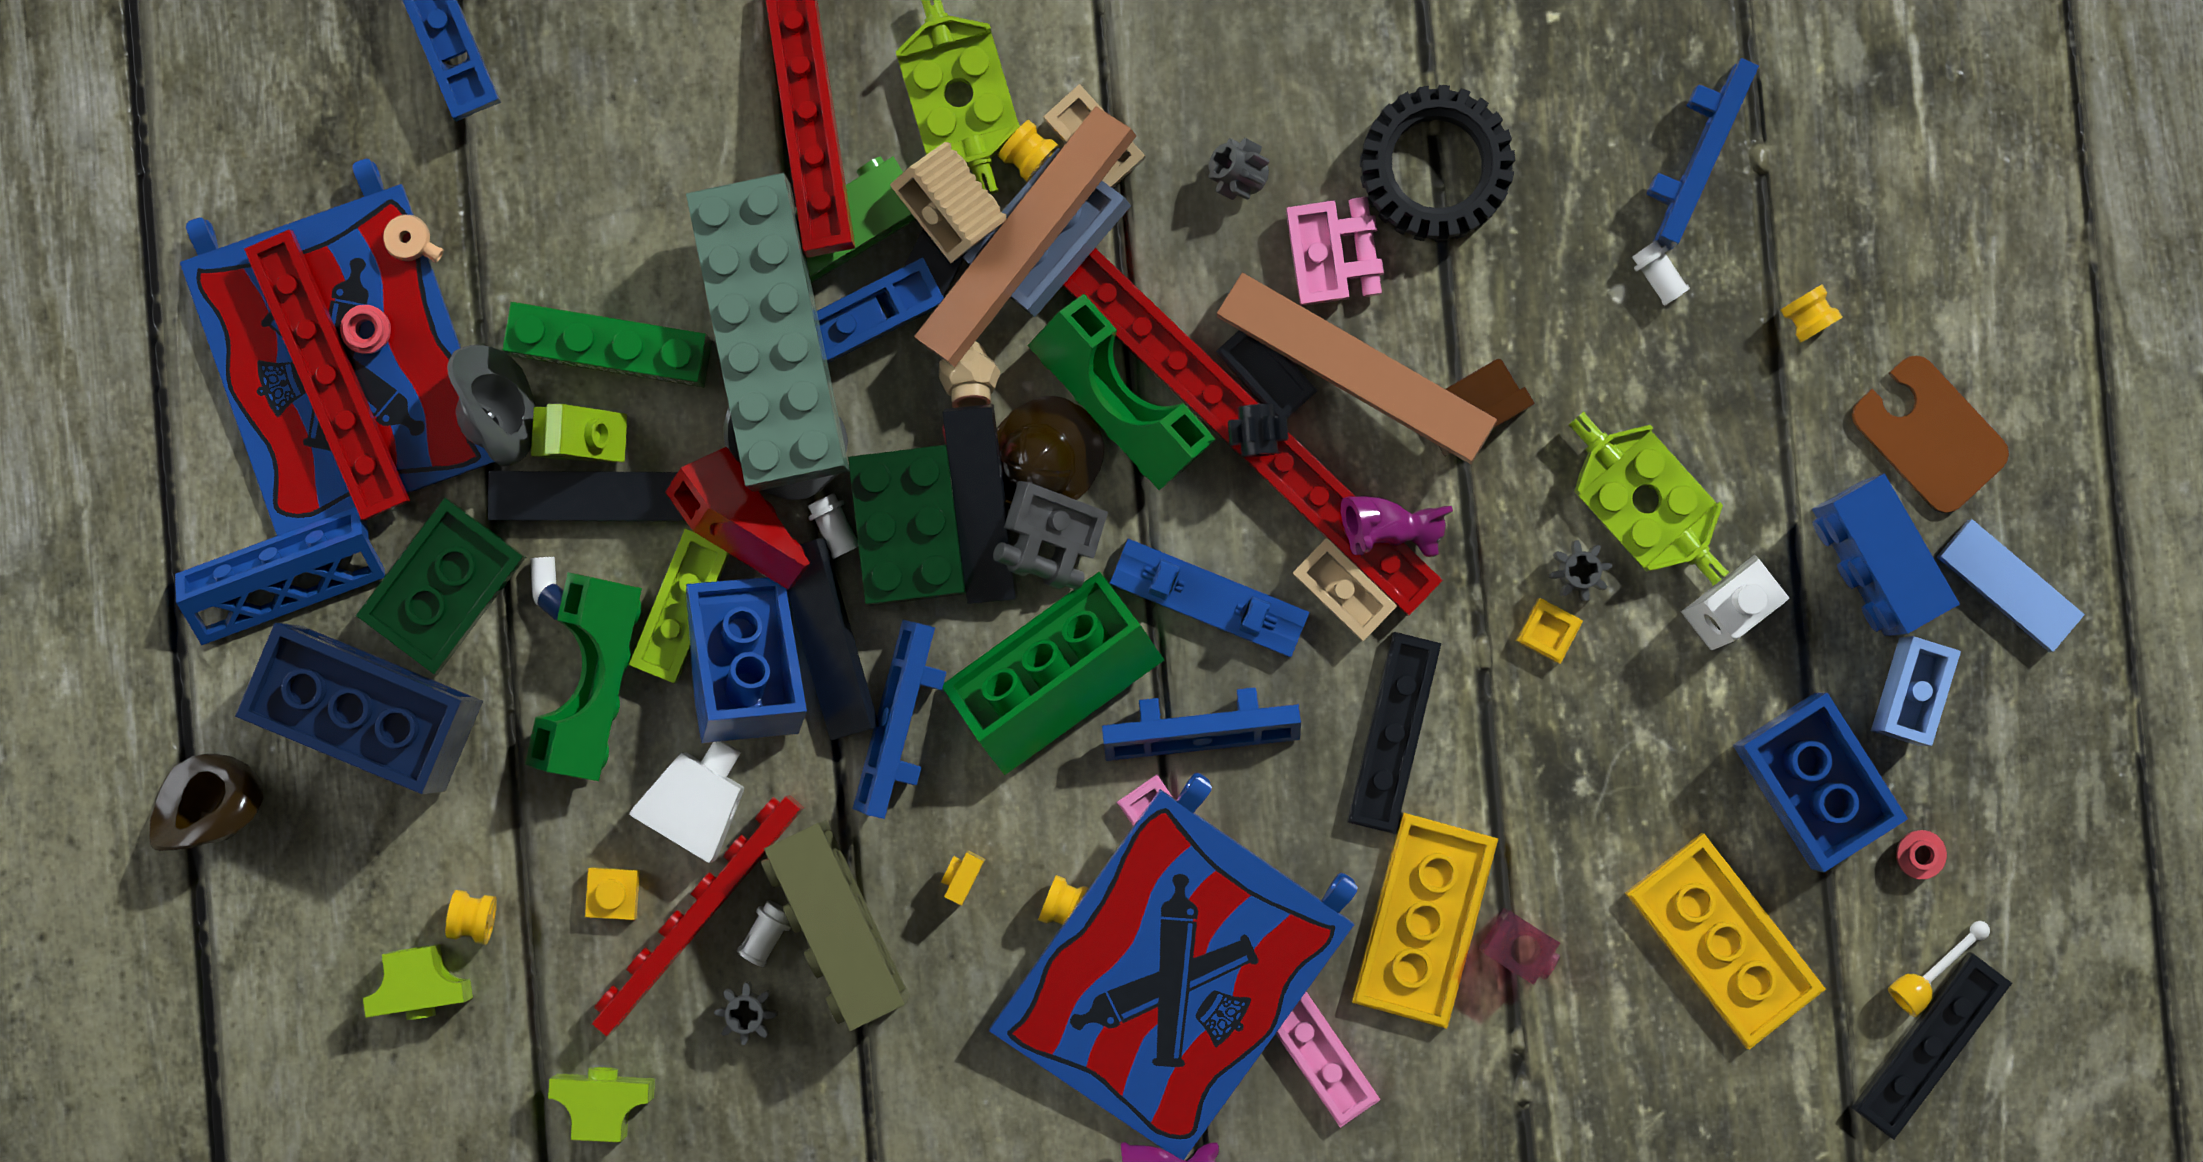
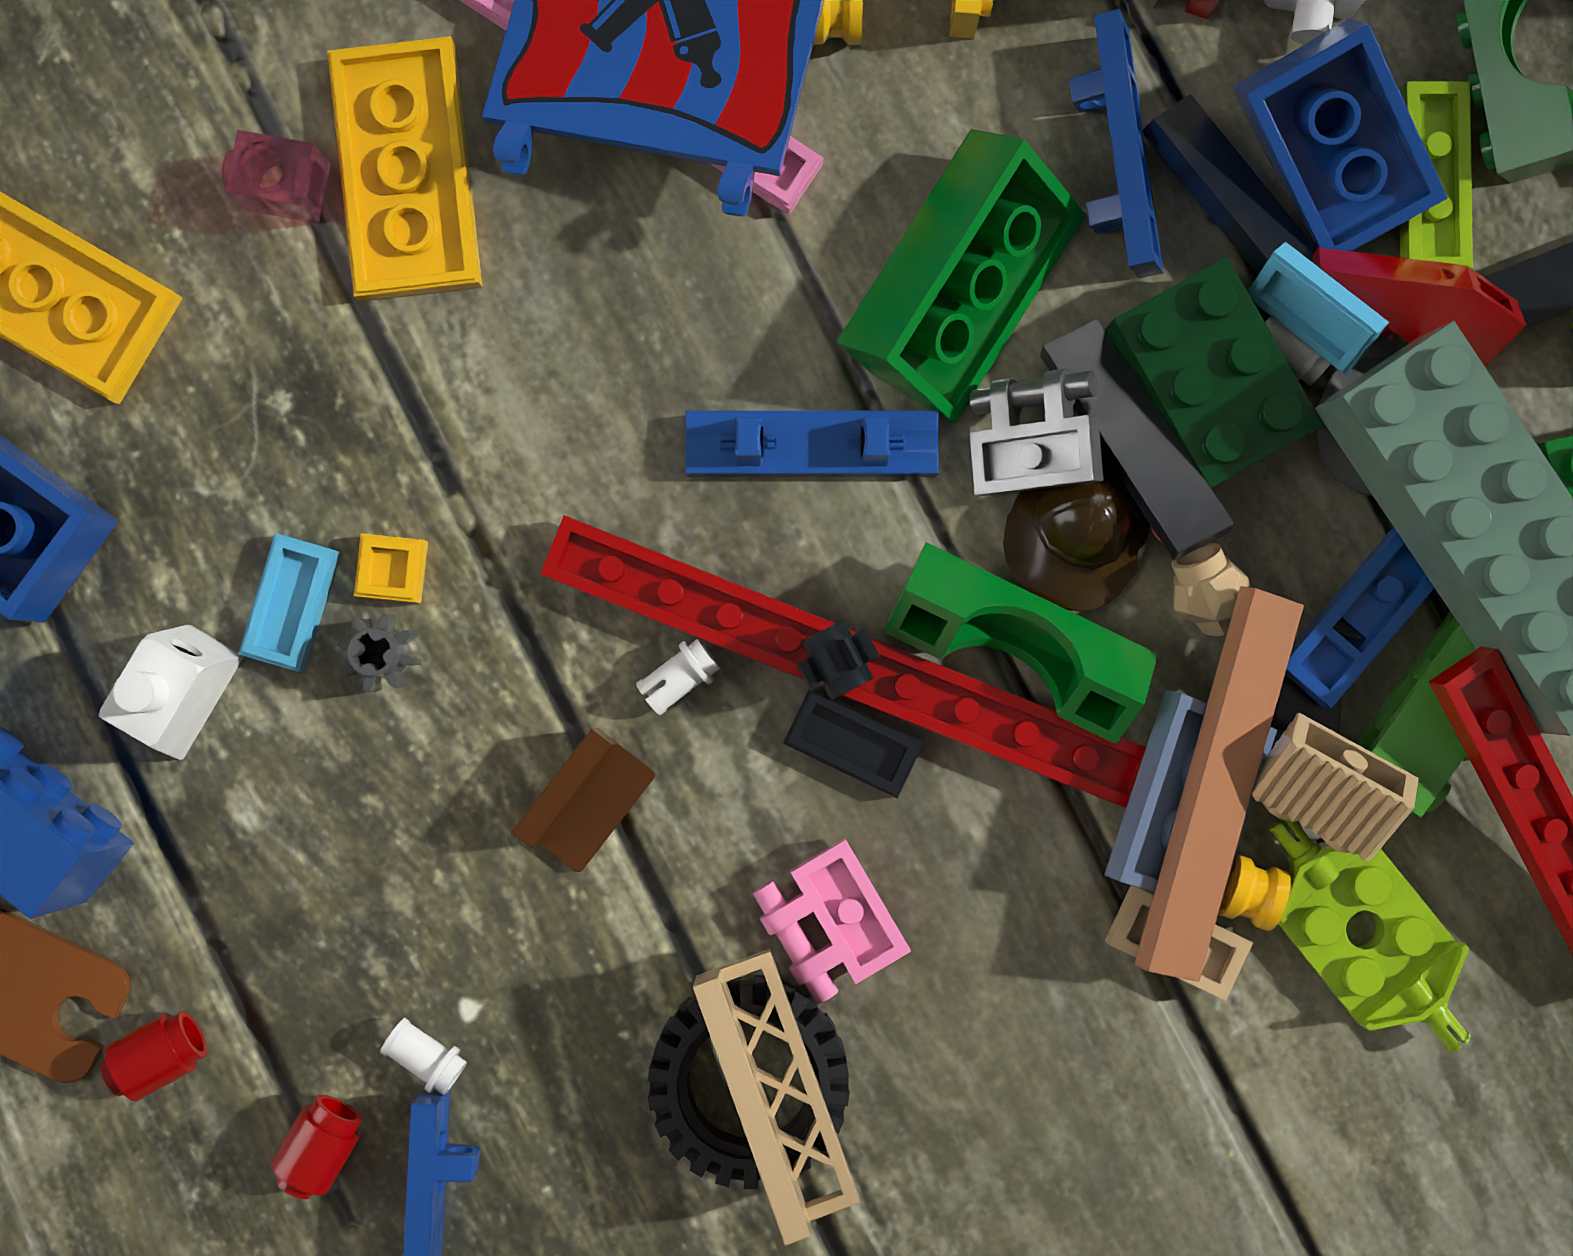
camera: 160 degrees right, 0 degrees up
blue hinge [1102,687,1301,761] -> none
dark grey gear [1208,138,1269,200] -> none
nougat tile [1217,272,1497,464] -> none
tan plate [1292,538,1397,641] -> none
magenta animal [1340,496,1453,557] -> none
black tile [1347,632,1442,834] -> none
lime plate [1568,411,1729,586] -> none
yellow wheel [1780,284,1842,343] -> none
none -> red brick [101,1011,207,1102]
none -> medium azure tile [238,533,341,672]
none -> red brick [270,1094,362,1199]
none -> white pin [636,638,721,715]
none -> tan fence [693,949,860,1245]
none -> medium azure tile [1248,242,1389,375]

